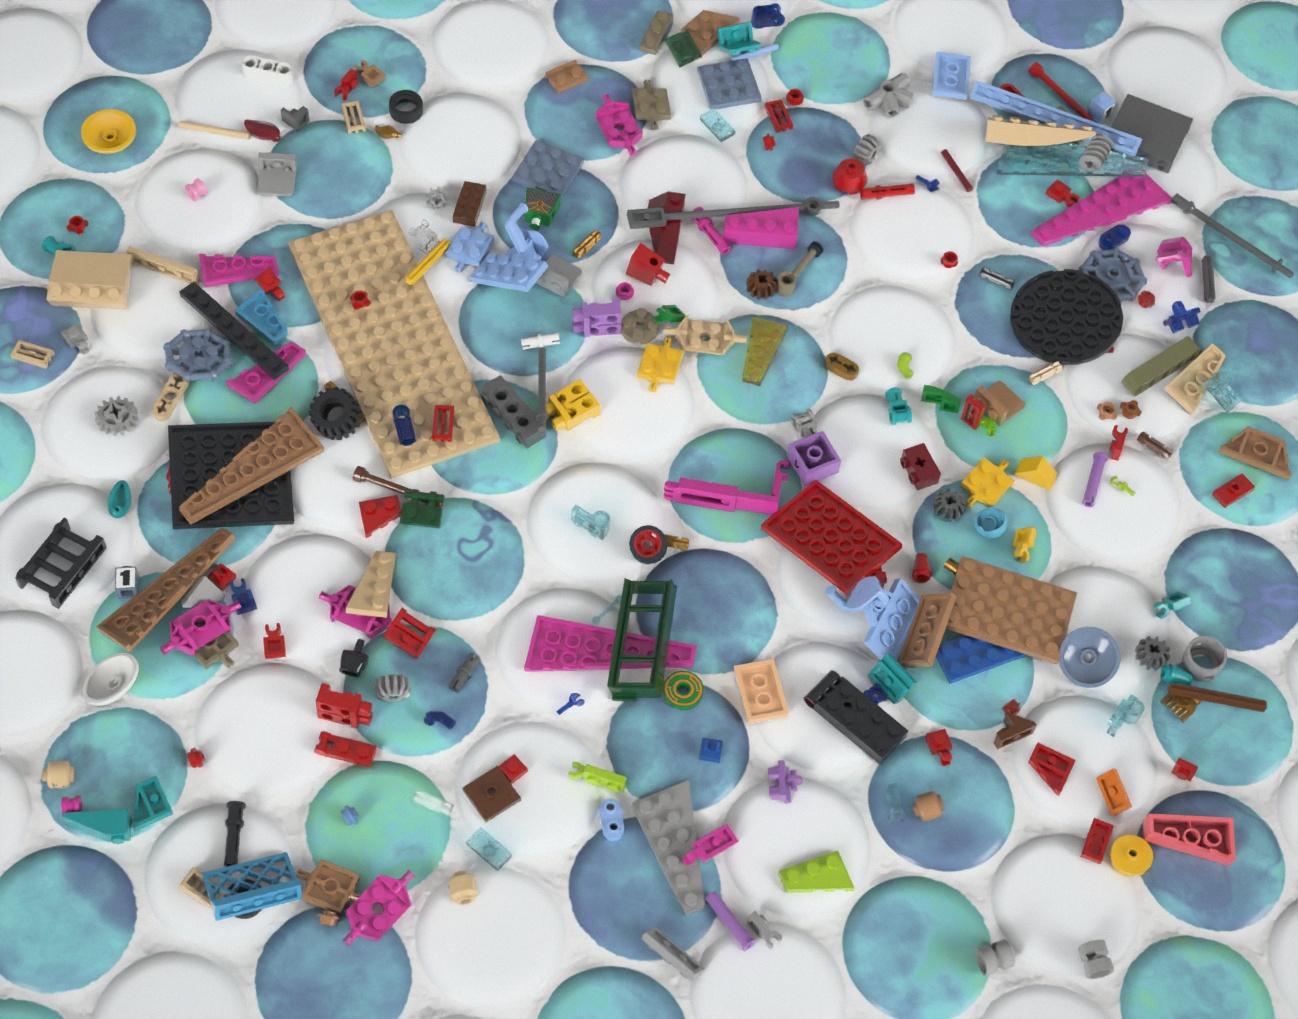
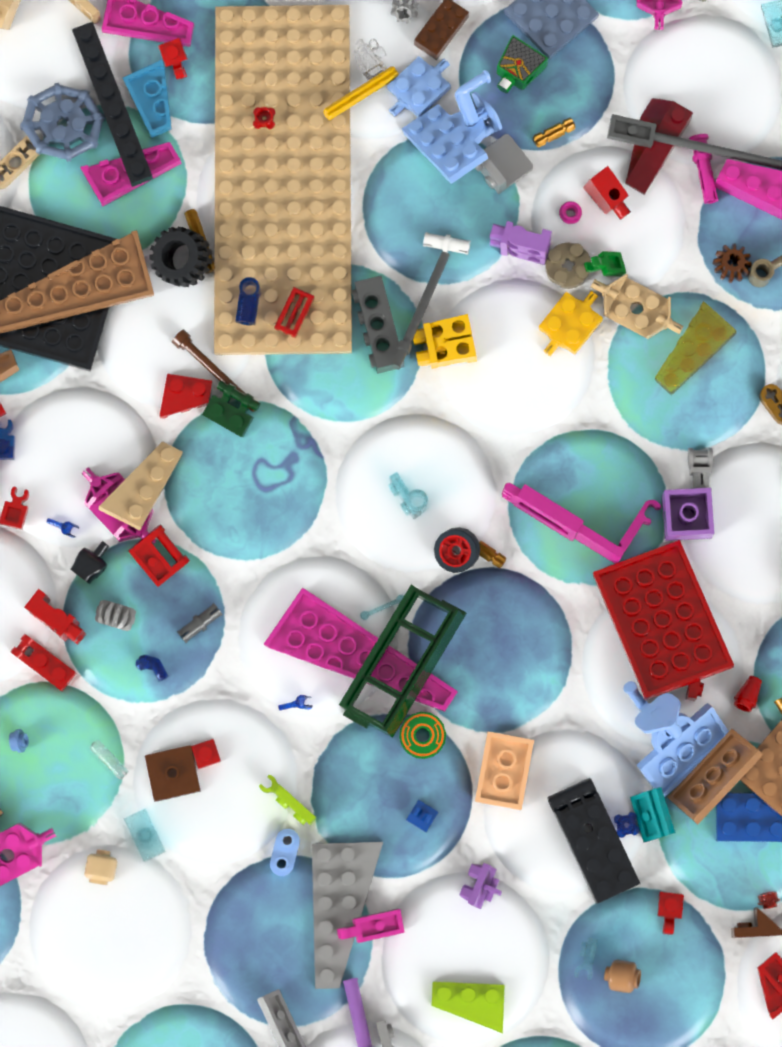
camera: 30 degrees right, 20 degrees up
none -> clear blue hand [46,518,79,538]

